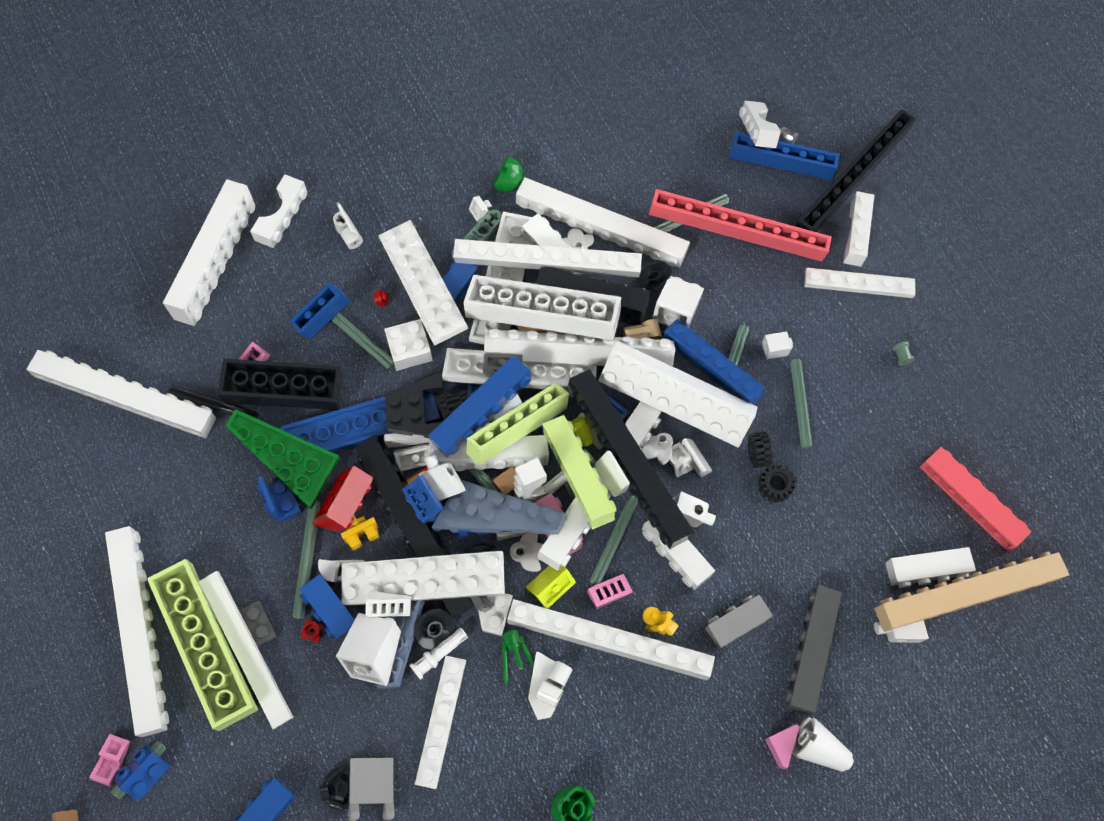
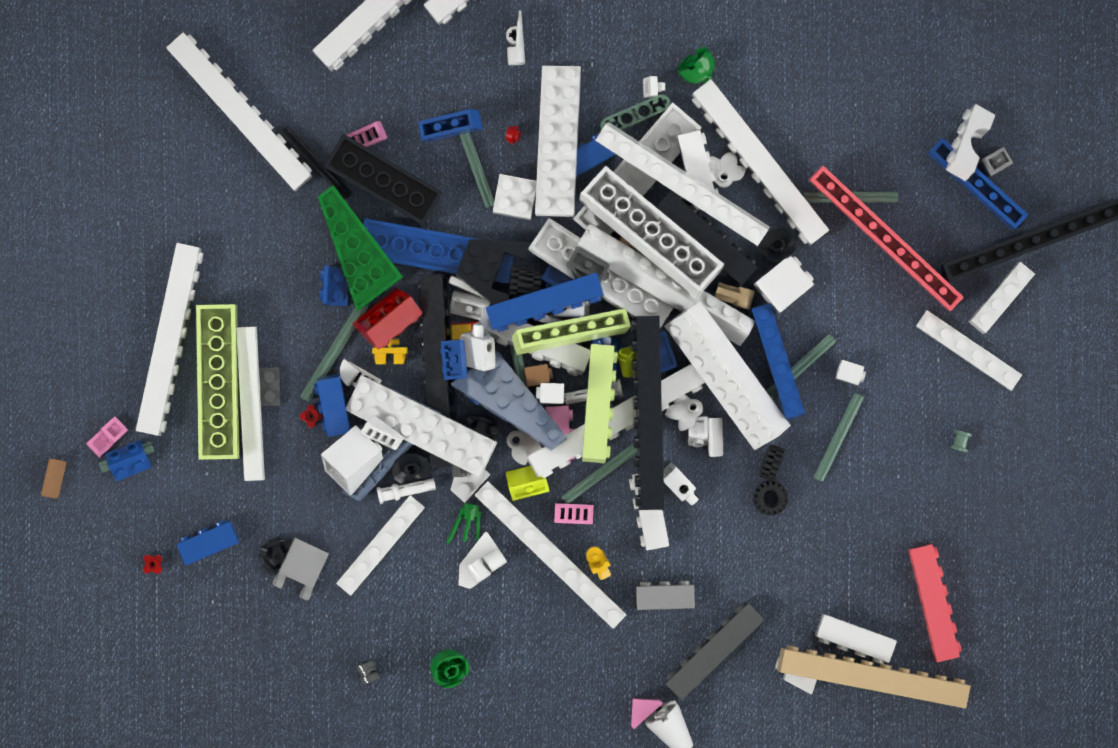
camera: 30 degrees right, 20 degrees up
white slope [595,451,630,497] -> none

